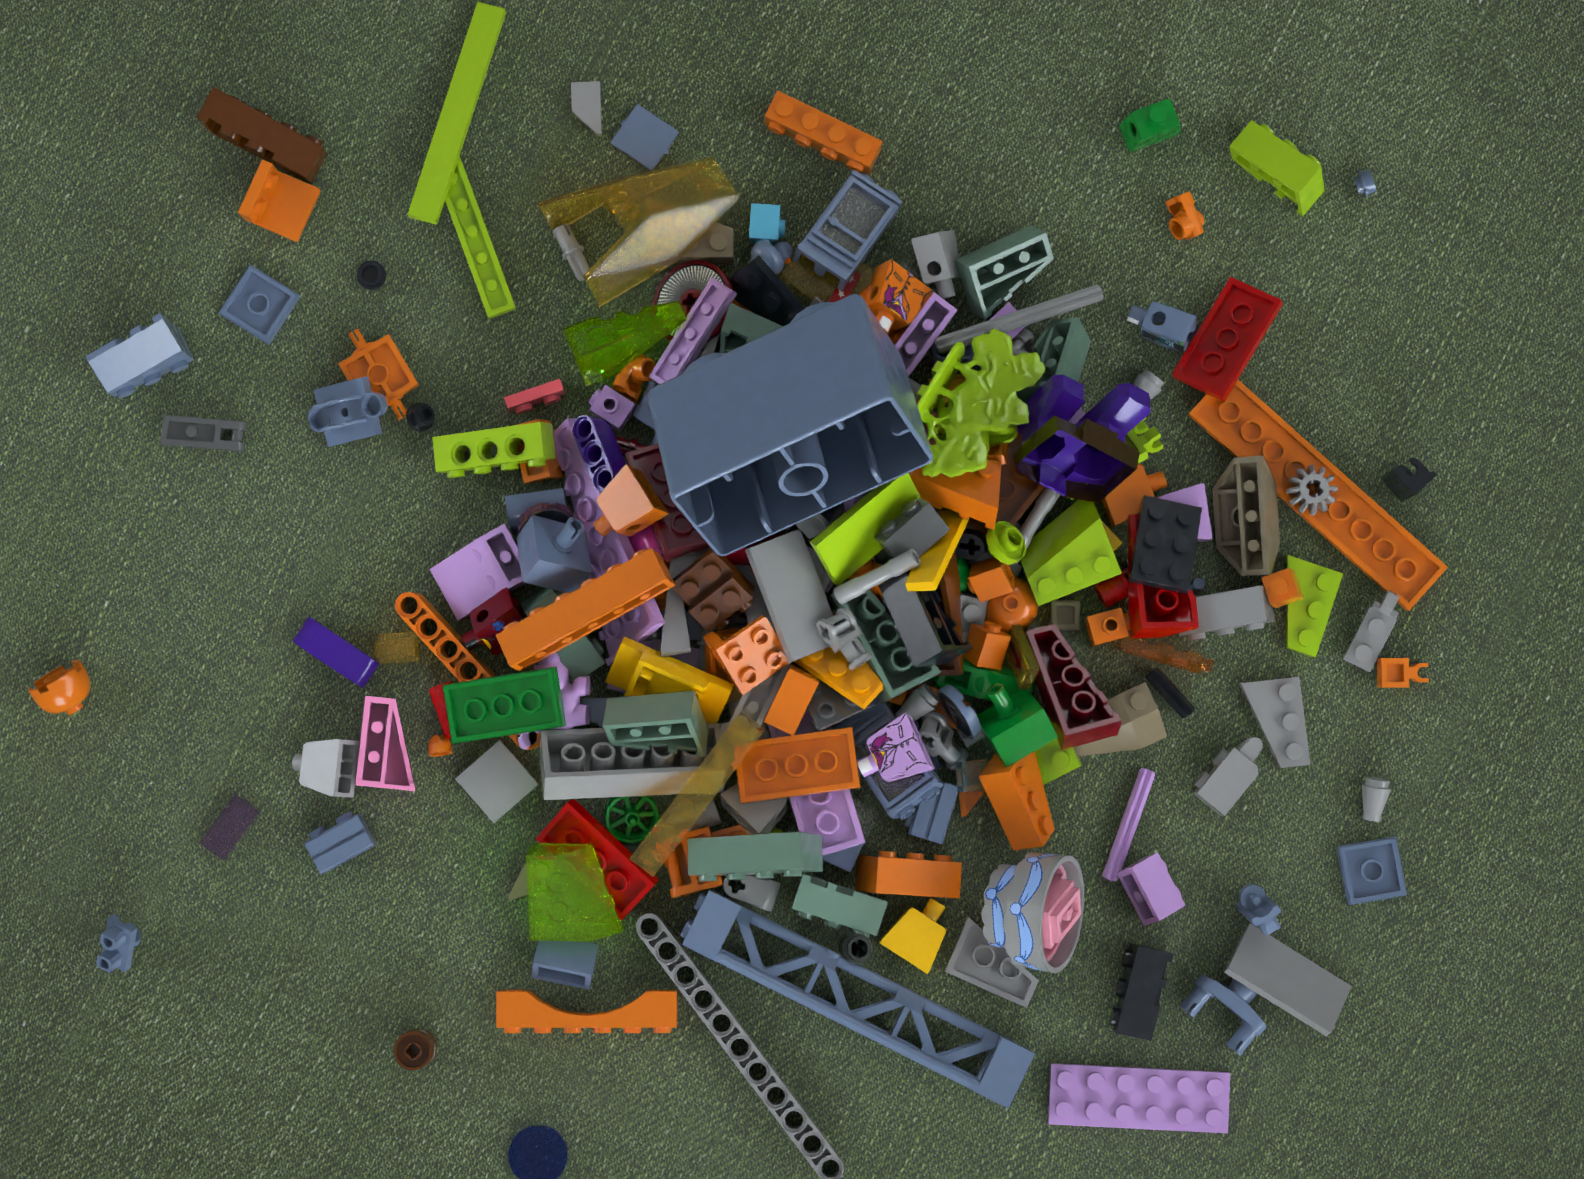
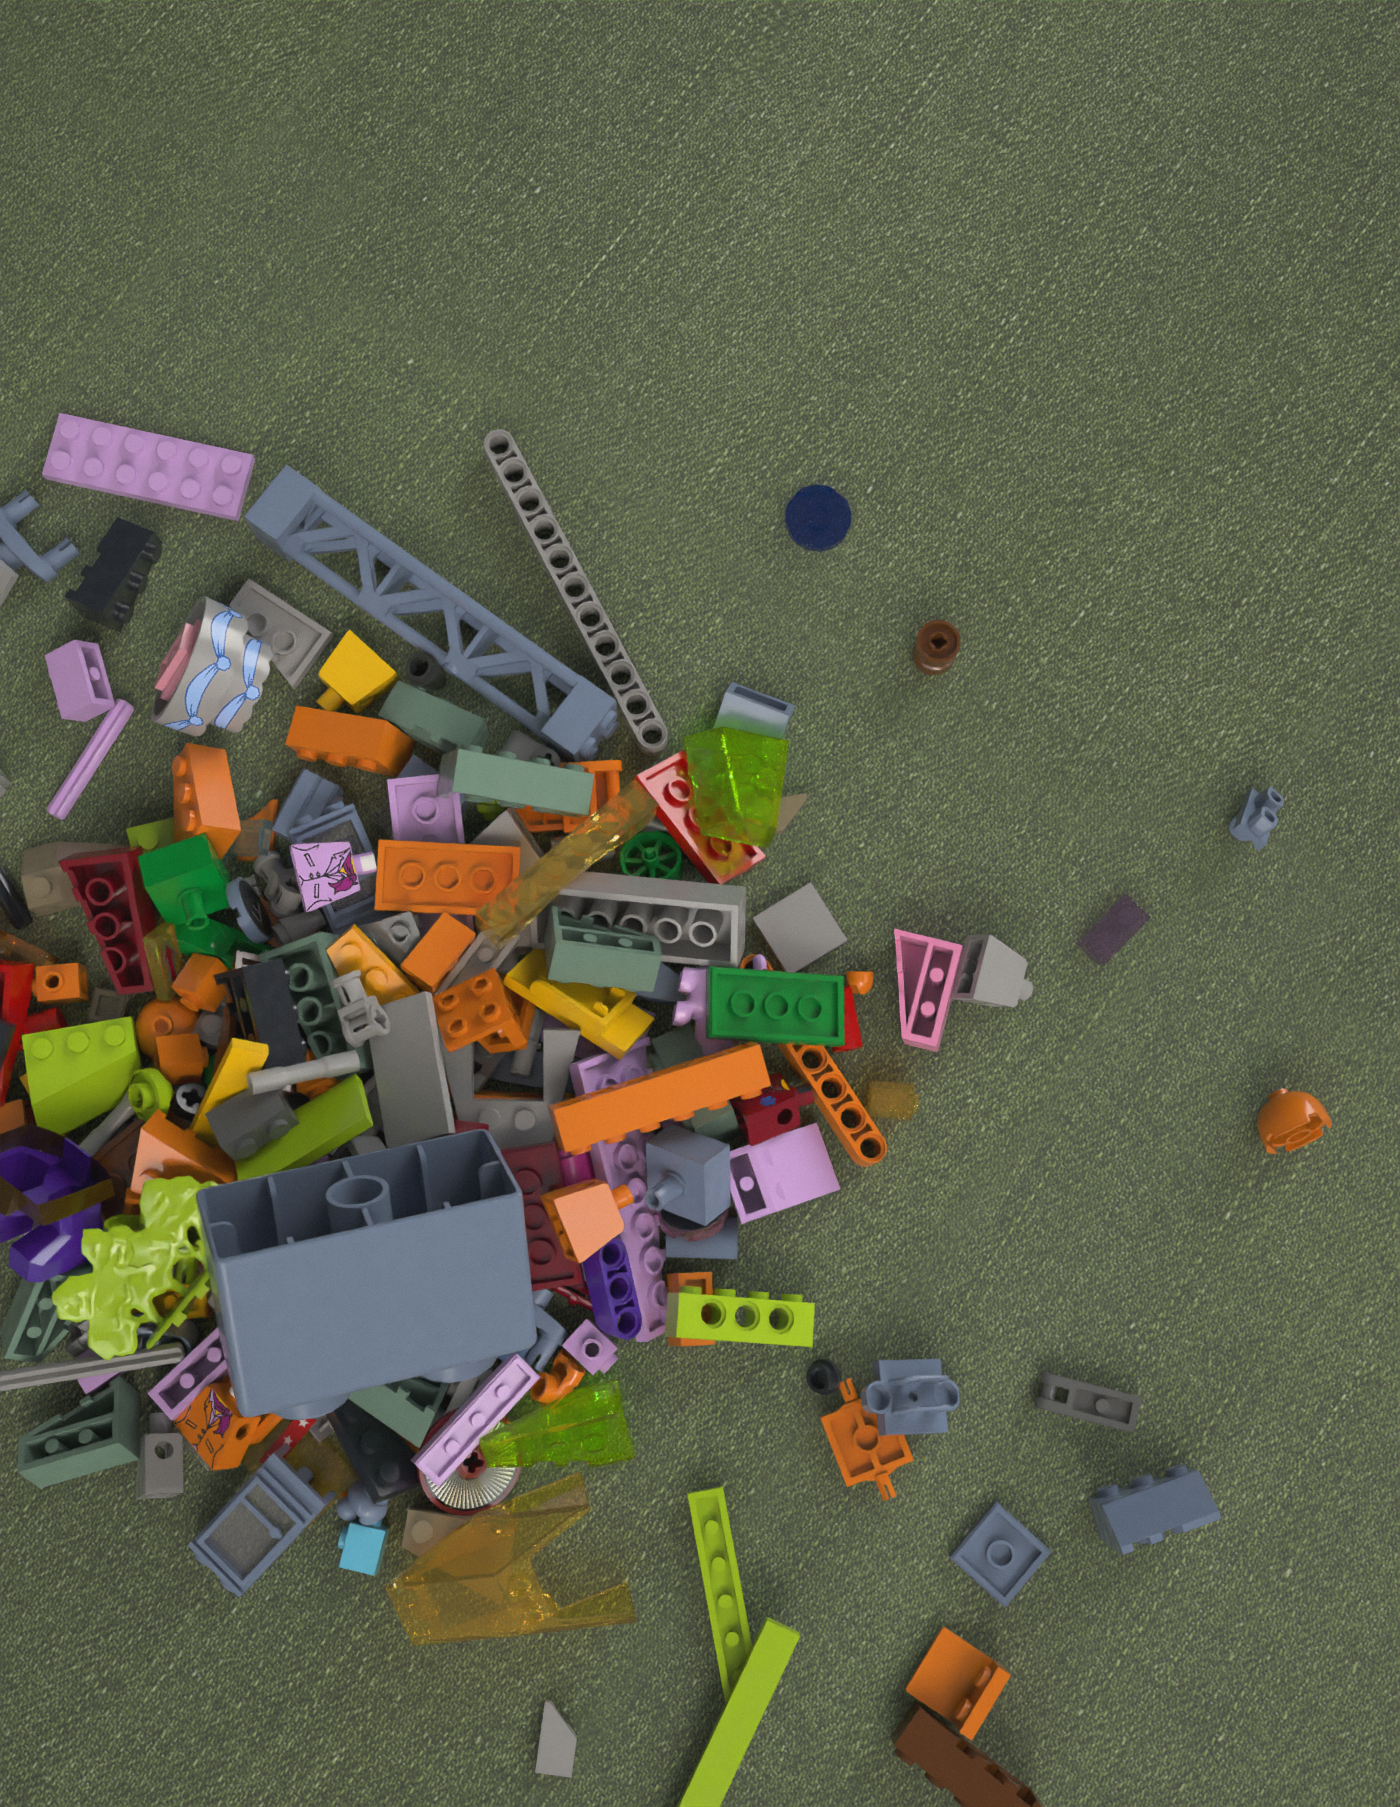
camera: 170 degrees left, 5 degrees down
dark purple beam [293,617,380,688] -> none
sand blue brick [304,811,377,874] -> none
black plate [357,261,387,290] -> none
orange arch [496,989,678,1033] -> none
coral plate [504,379,566,414] -> none
light grey axle [553,224,592,281] -> none
sand blue piece [610,104,679,172] -> none
reddish brown plate [672,548,755,632] -> none
orange brick [764,90,883,175] -> none

